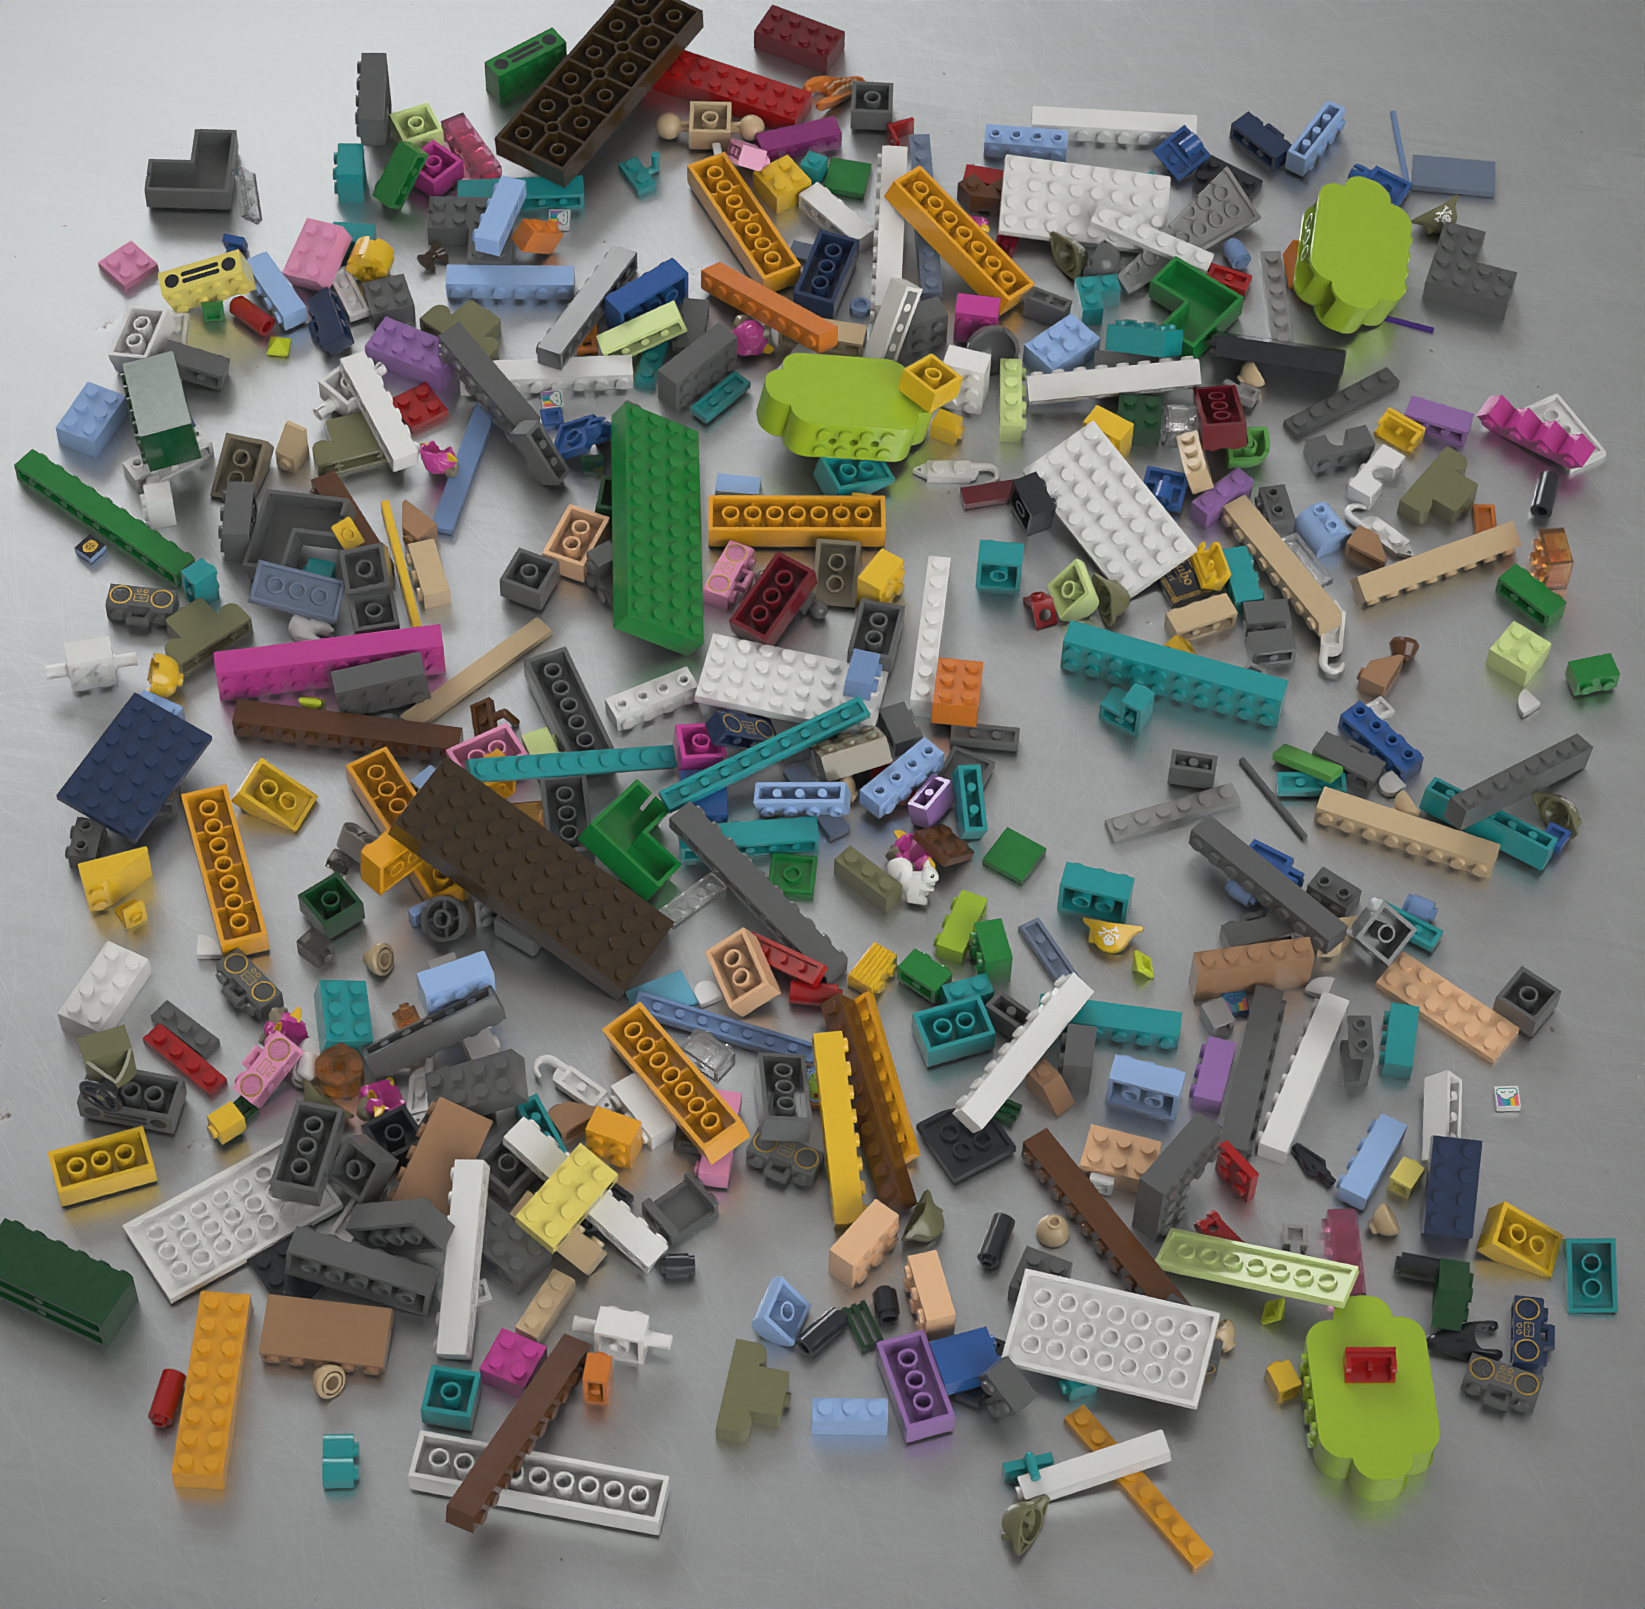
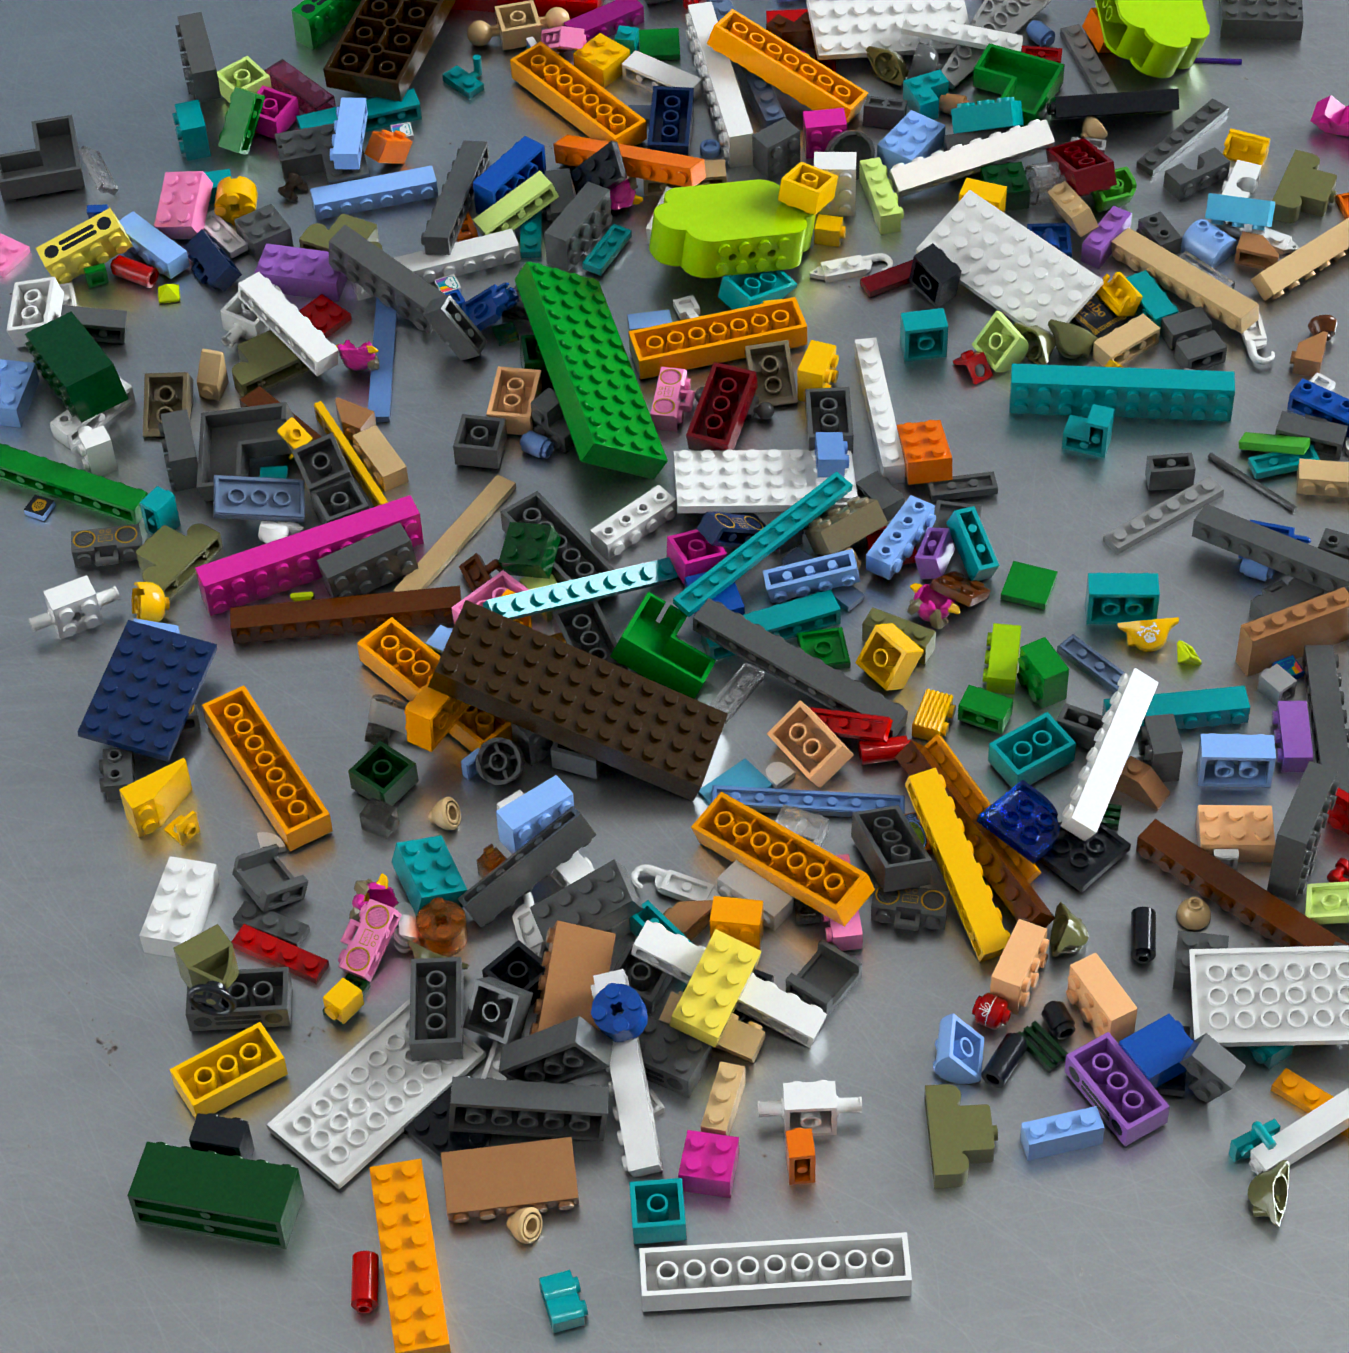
camera: 10 degrees left, 5 degrees down
dark grey piece [215,948,284,1021] -> none
yellow slope [231,757,318,833] -> none
dark pink hair [356,1077,407,1121] -> none
reddish brown brick [445,1333,591,1533] -> none
black brick [660,1253,695,1279] -> none
white brick [863,277,923,361] -> none
white animal [887,858,939,905] -> none
teal brick [940,973,994,1006] -> none
medium lavender brick [1404,396,1474,446] -> none
none -> black brick [189,1113,254,1160]
none -> dark grey panel [232,844,308,912]
none -> dark green brick [498,522,561,579]
none -> medium blue brick [520,431,554,459]
none -> black plate [570,141,627,195]
none -> blue brick [591,983,648,1042]
none -> white plate [673,295,701,320]
none -> yellow brick [855,623,924,691]
none -> medium nougat brick [939,93,970,115]
none -> red head [972,993,1012,1030]
none -> clear blue plate [977,780,1060,864]
none -> olive hat [1048,319,1098,359]
none -> medium azure brick [1205,193,1275,231]

